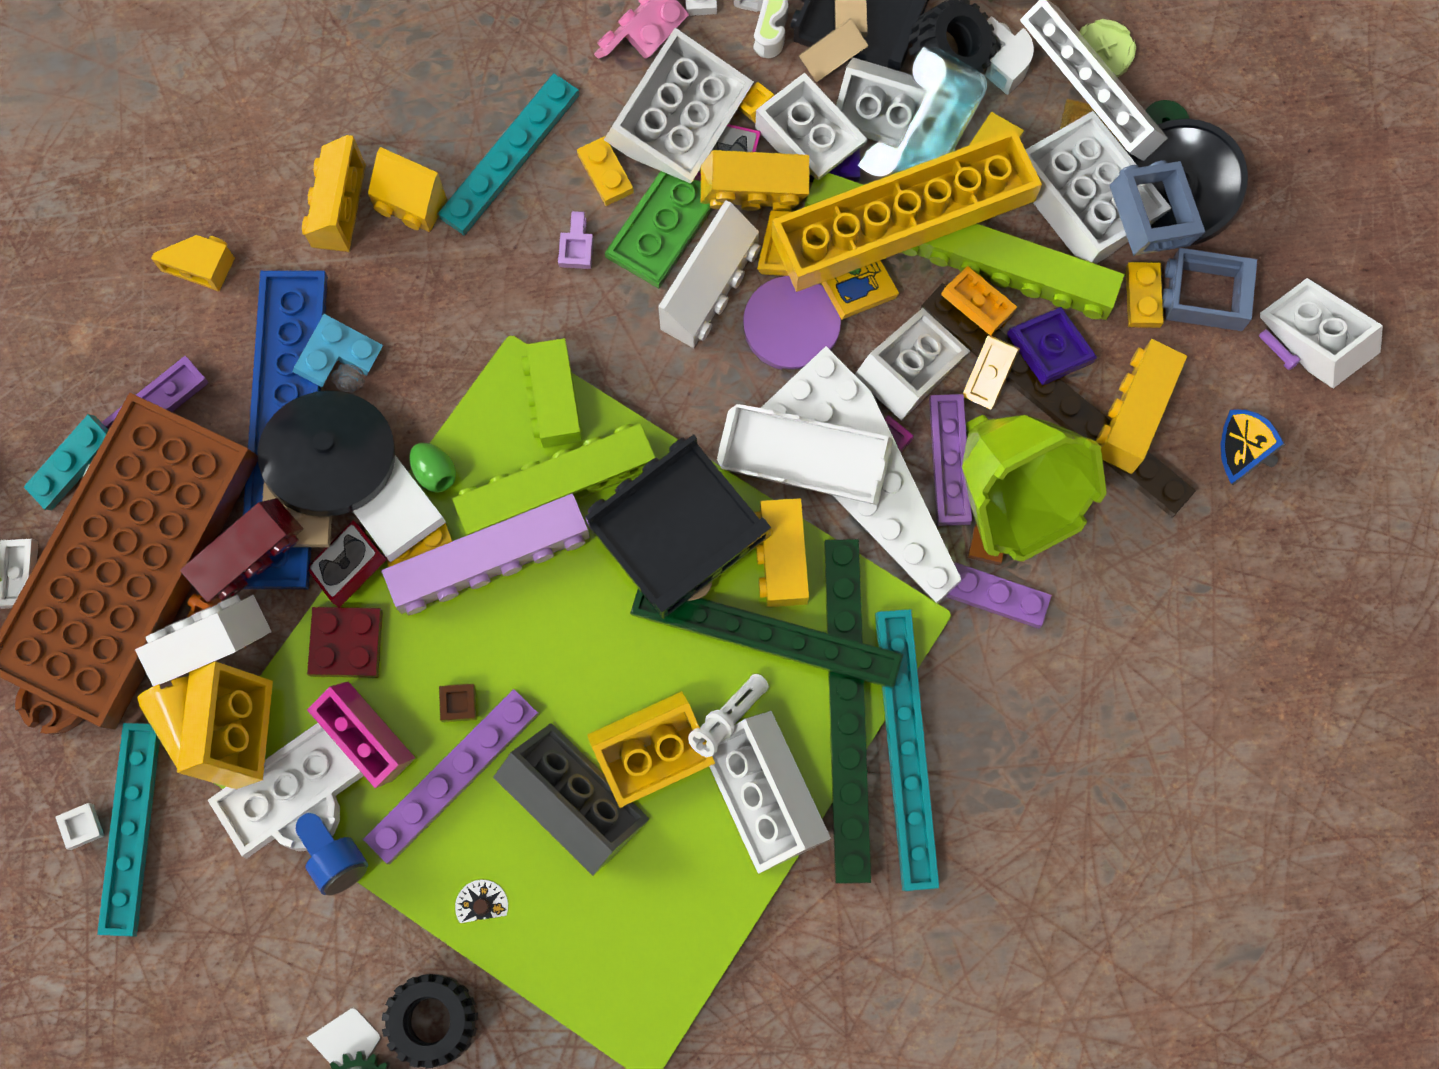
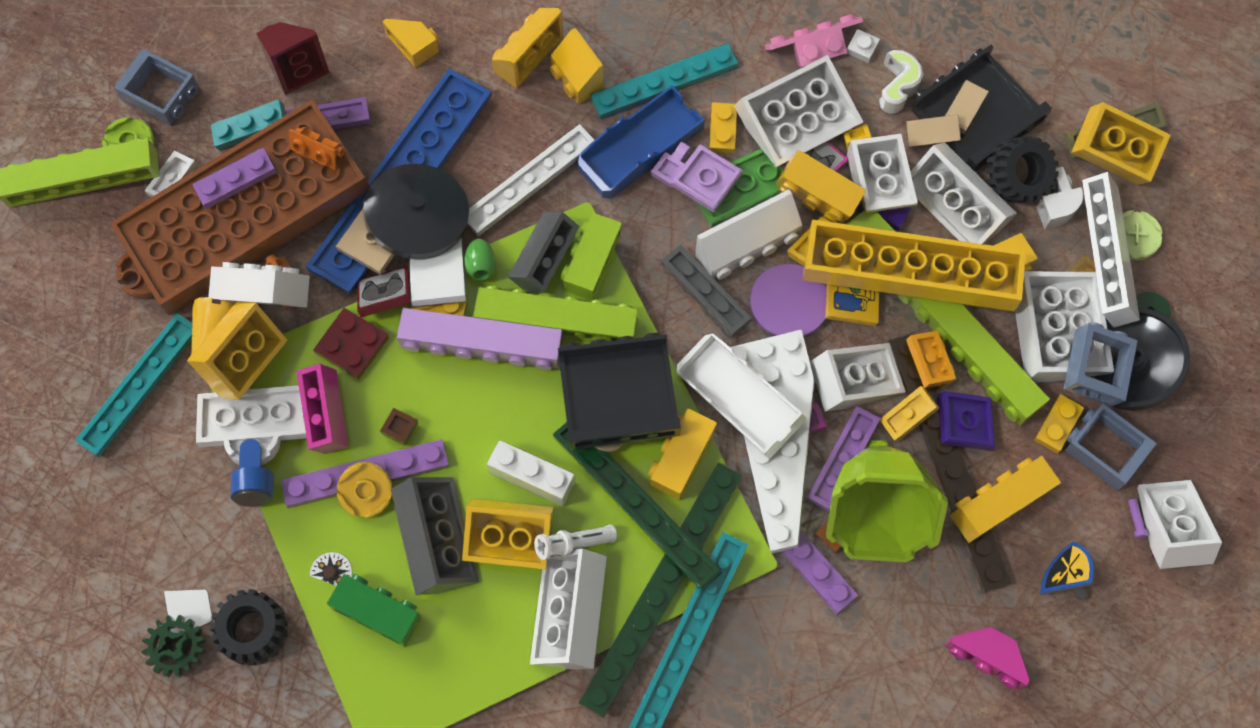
camera: 30 degrees right, 5 degrees down
white plate [56,803,104,850] -> none
dark red brick [180,498,304,602] -> none
medium azure plate [292,314,383,387] -> none
clear plate [331,364,365,393] -> none
clear light blue windscreen [858,47,987,178] -> none
none -> medium lavender plate [193,147,277,209]
none -> dark red slope [256,22,330,95]
none -> orange hinge [289,127,345,170]
none -> green brick [327,574,421,647]
none -> yellow tile [337,462,392,517]
none -> white plate [467,124,594,237]
none -> white brick [487,440,575,507]
none -> dark grey brick [508,211,580,292]
none -> blue piece [578,85,705,198]
none -> dark grey plate [661,245,752,338]
none -> lavender plate [671,144,743,213]
none -> dark pink slope [945,627,1030,690]

